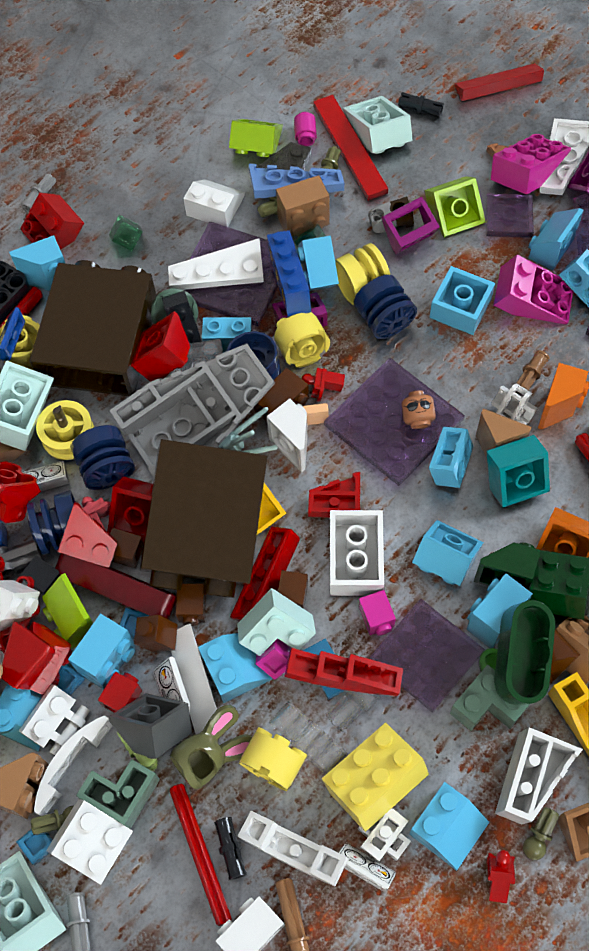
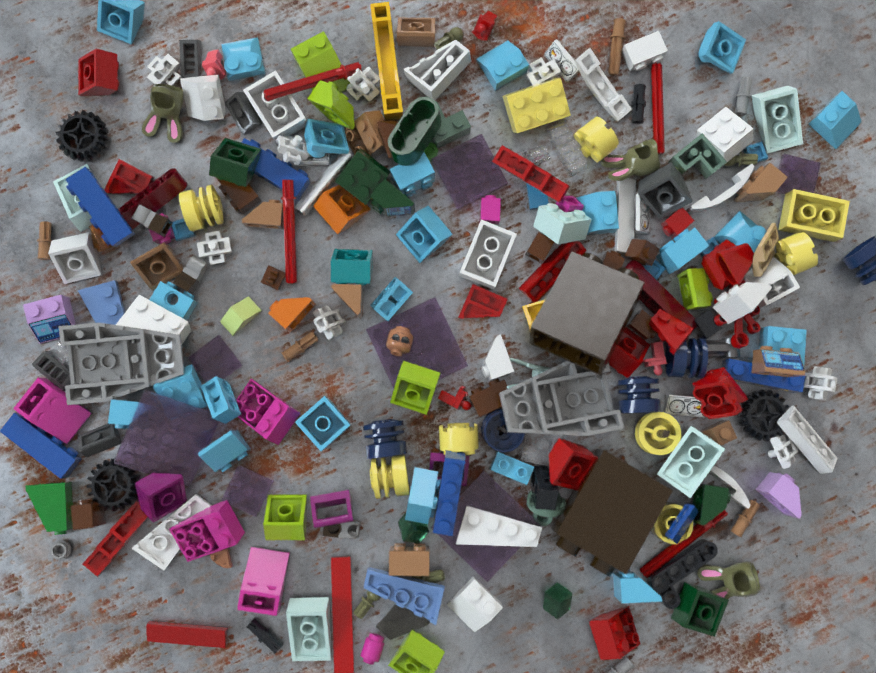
camera: 170 degrees left, 20 degrees up
white plate [19,684,90,756] -> none
light nougat tile [303,403,329,425] -> none
none -> slope [237,547,290,616]
none -> lime slope [390,361,440,415]

